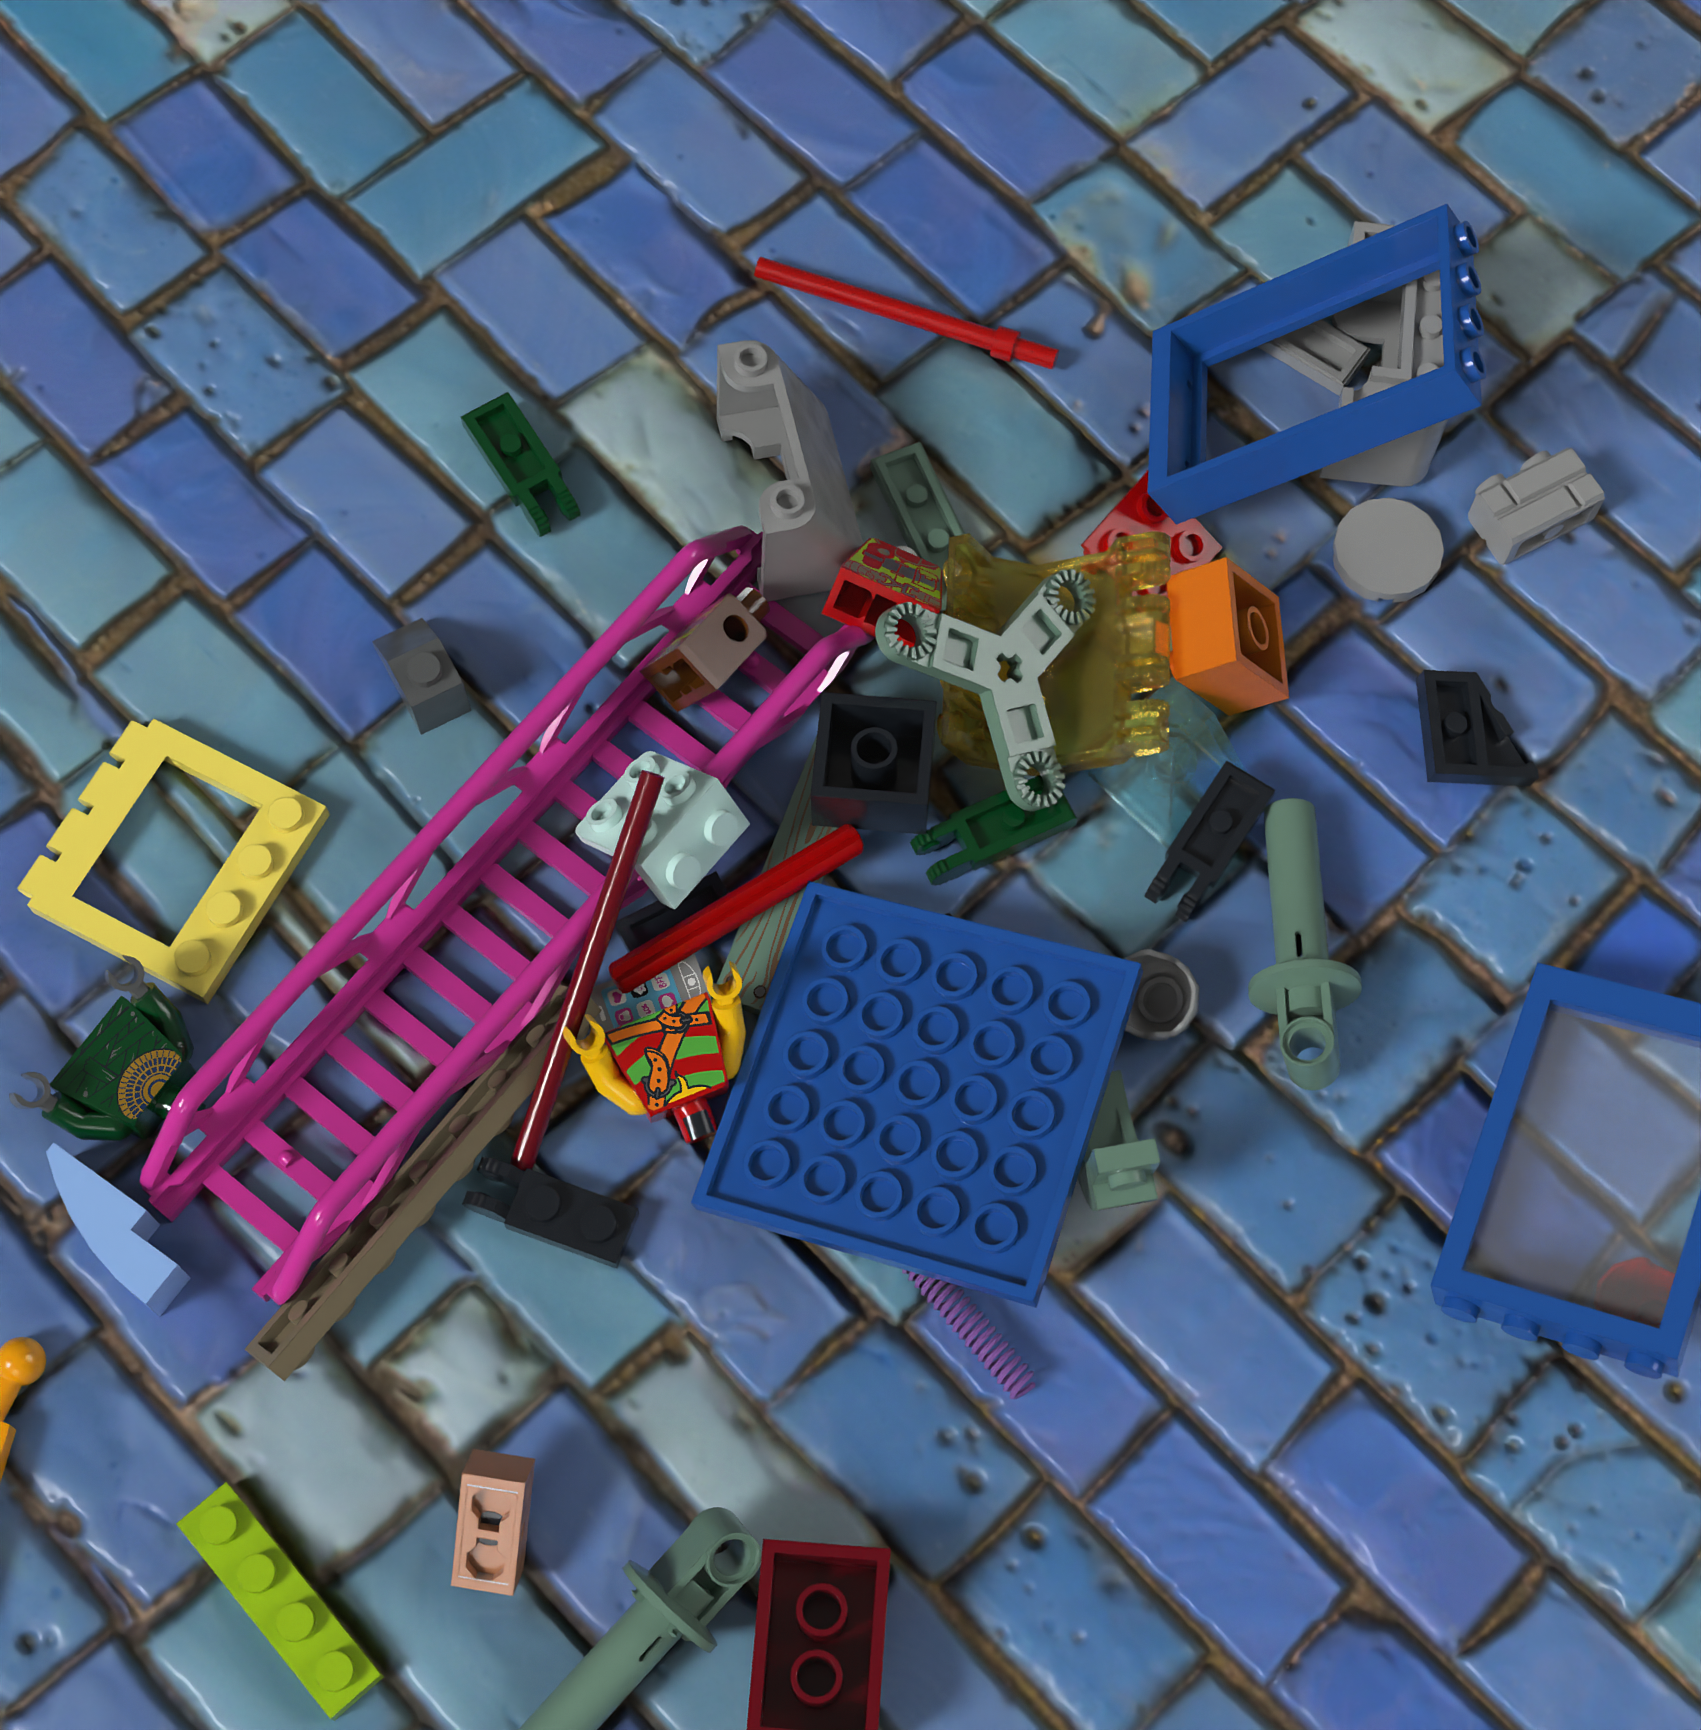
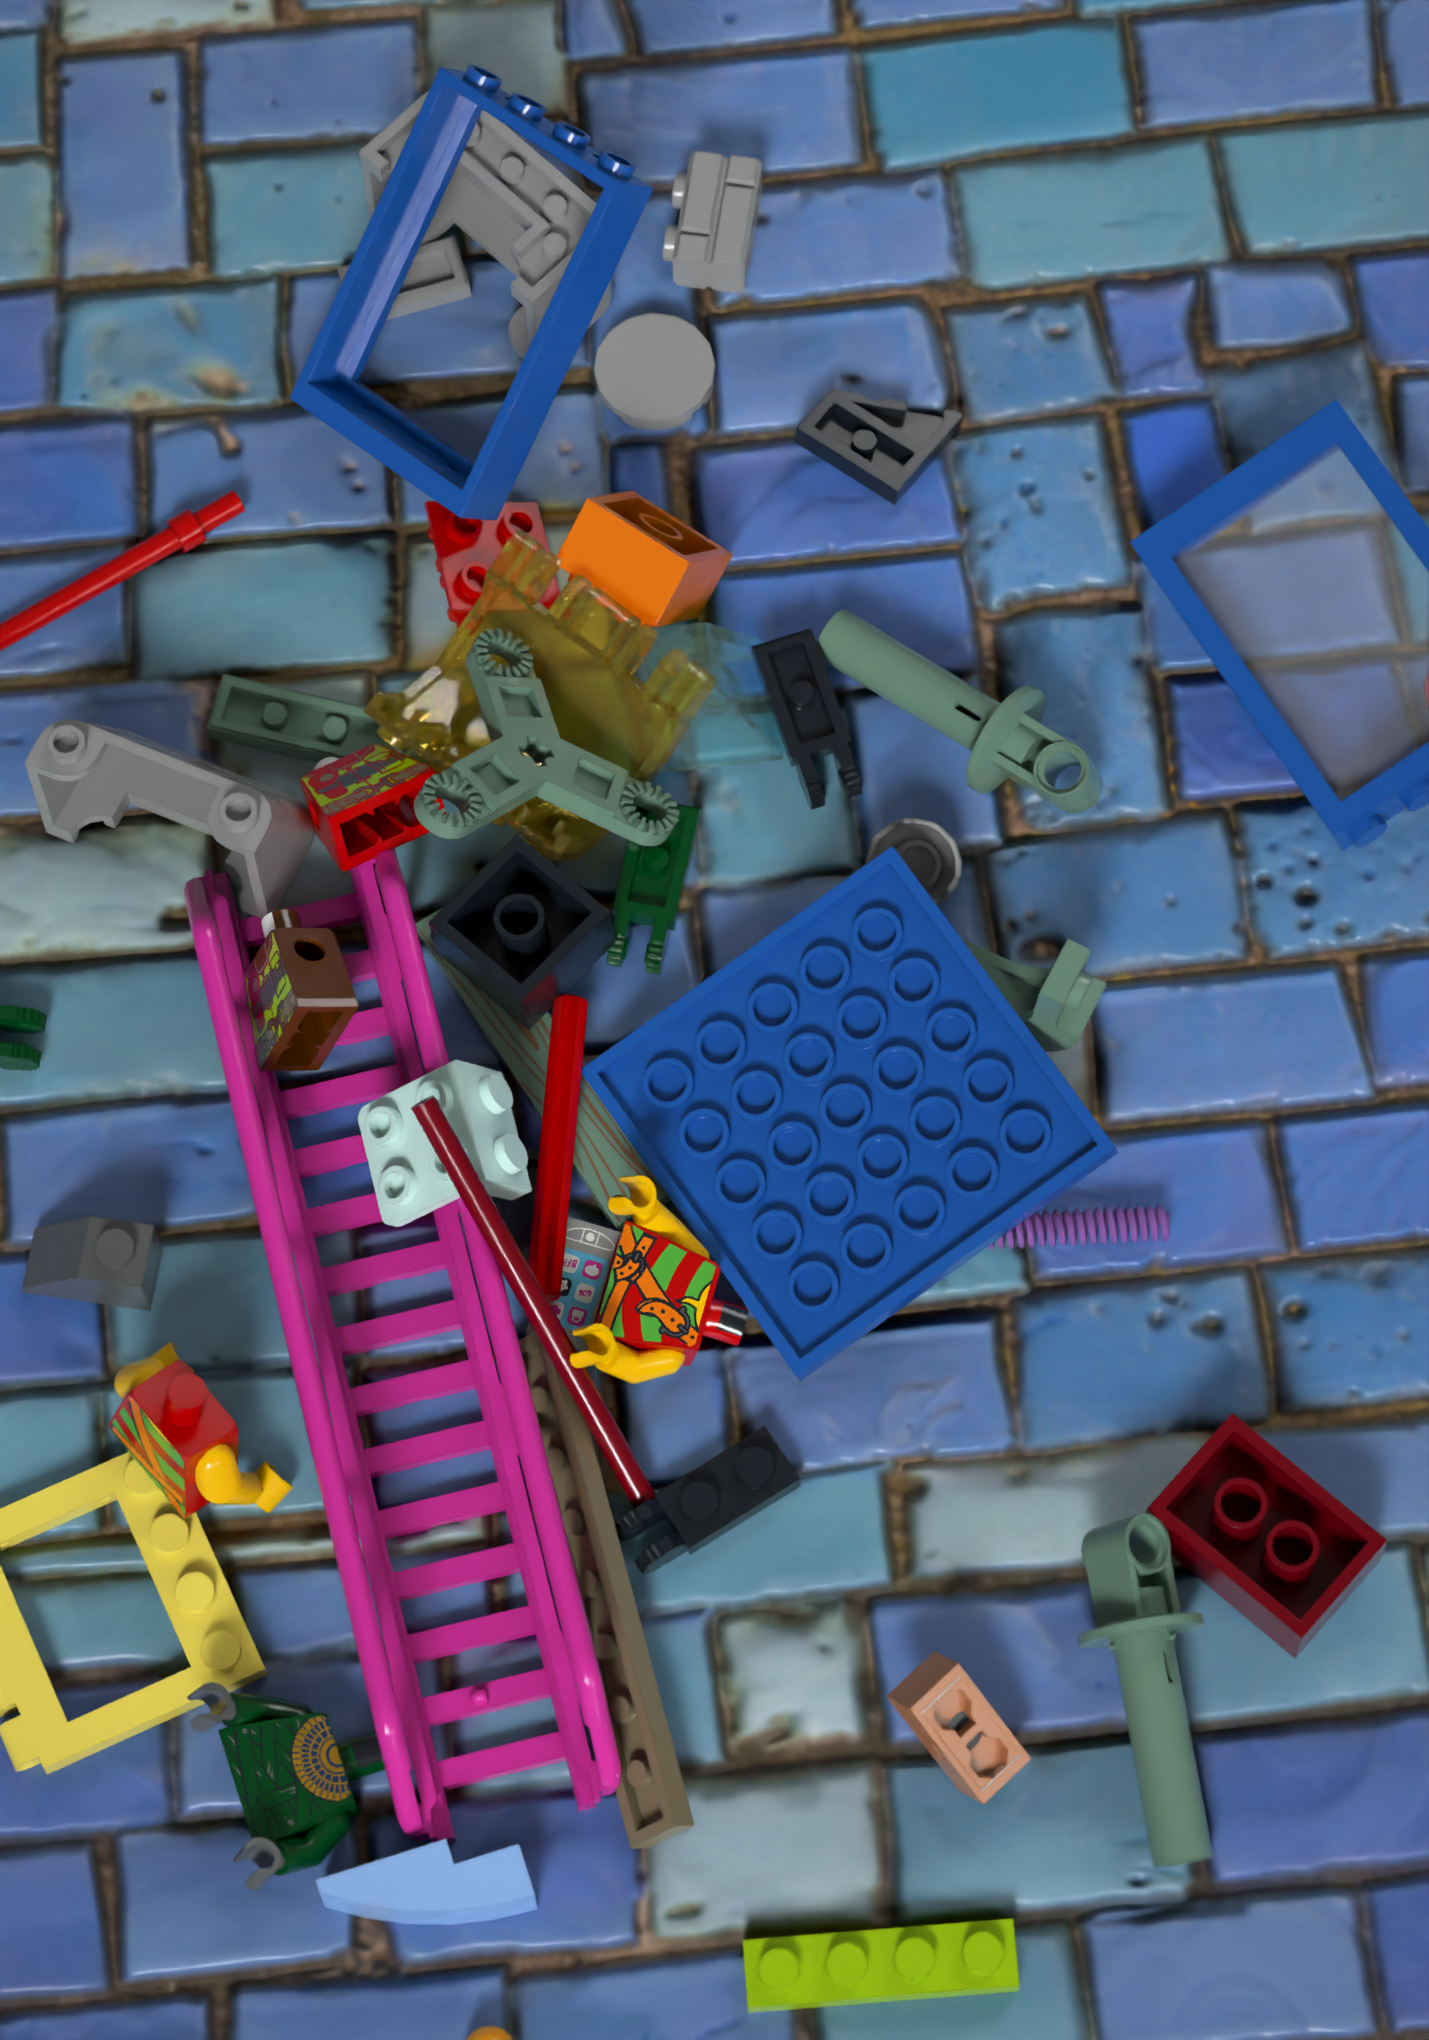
camera: 50 degrees left, 0 degrees up
none -> torso [108,1342,294,1519]

